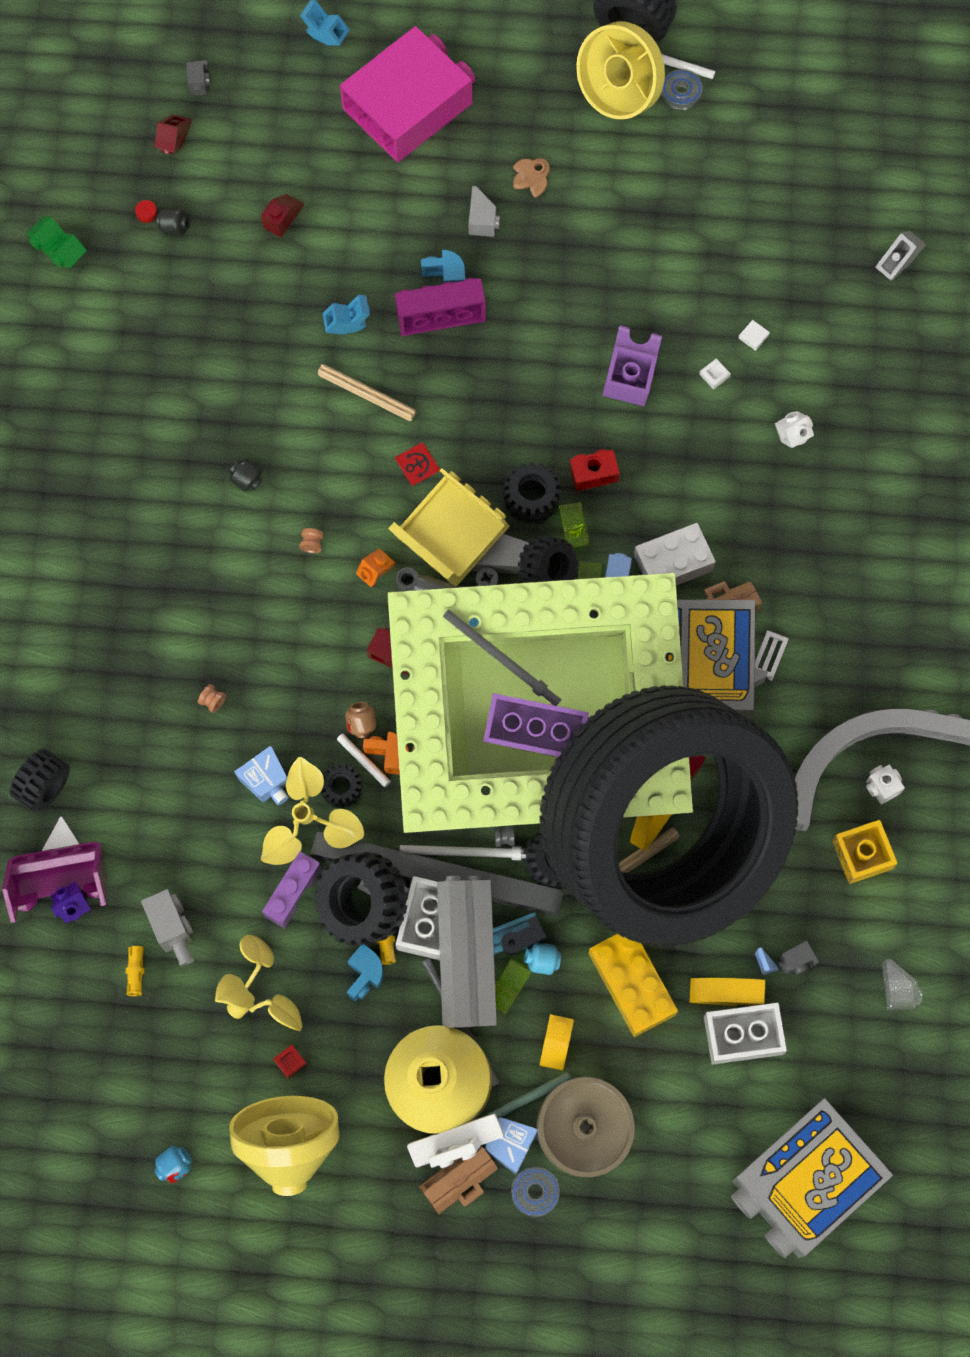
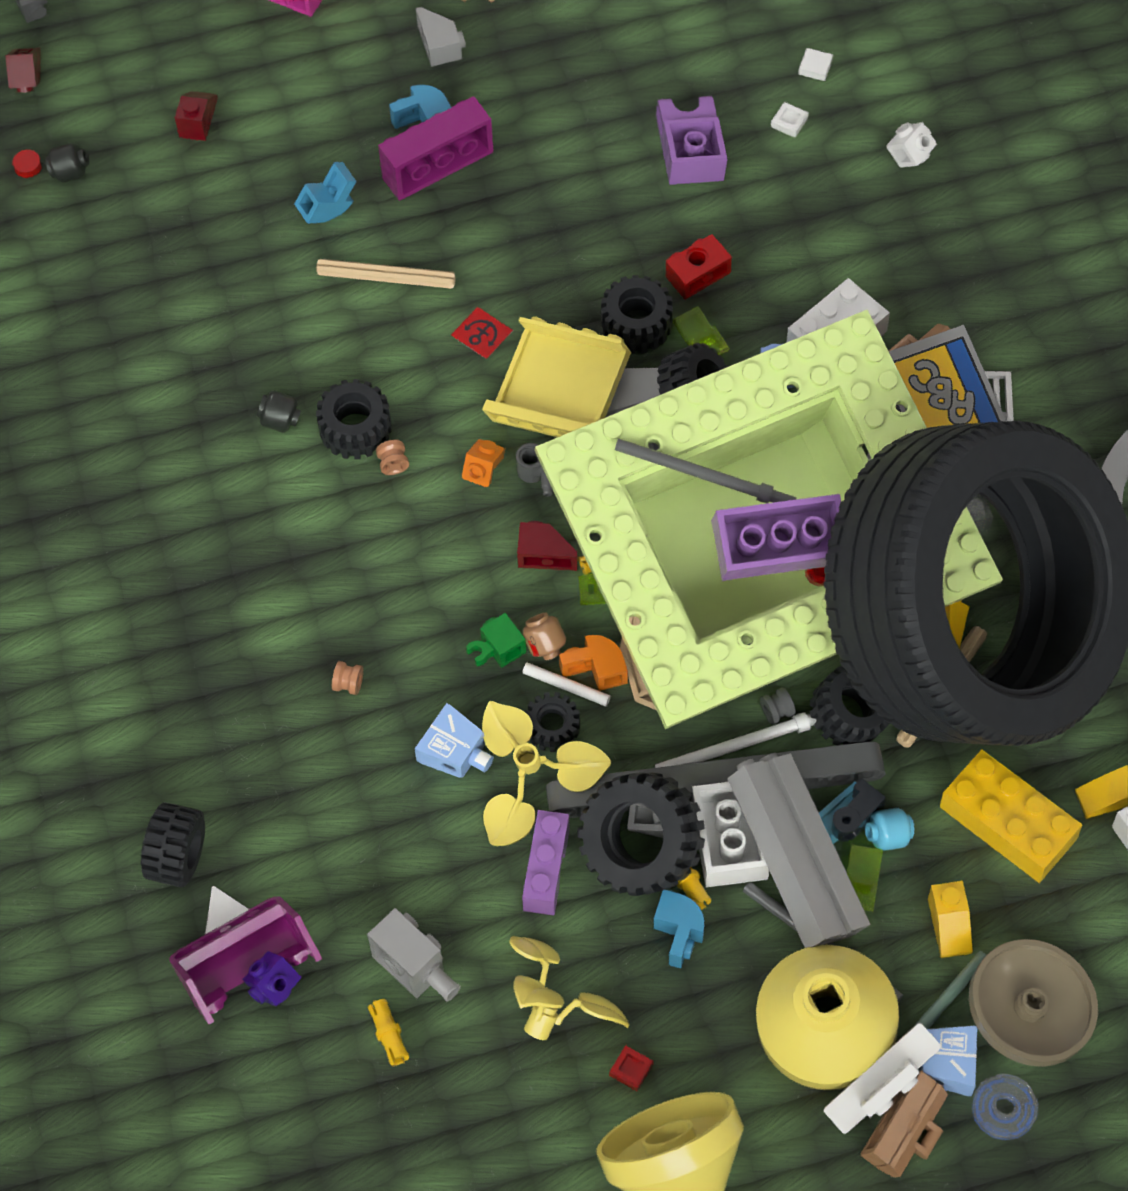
camera: 20 degrees left, 10 degrees down
none -> black tyre [316,379,392,460]
none -> green brick [466,613,526,668]

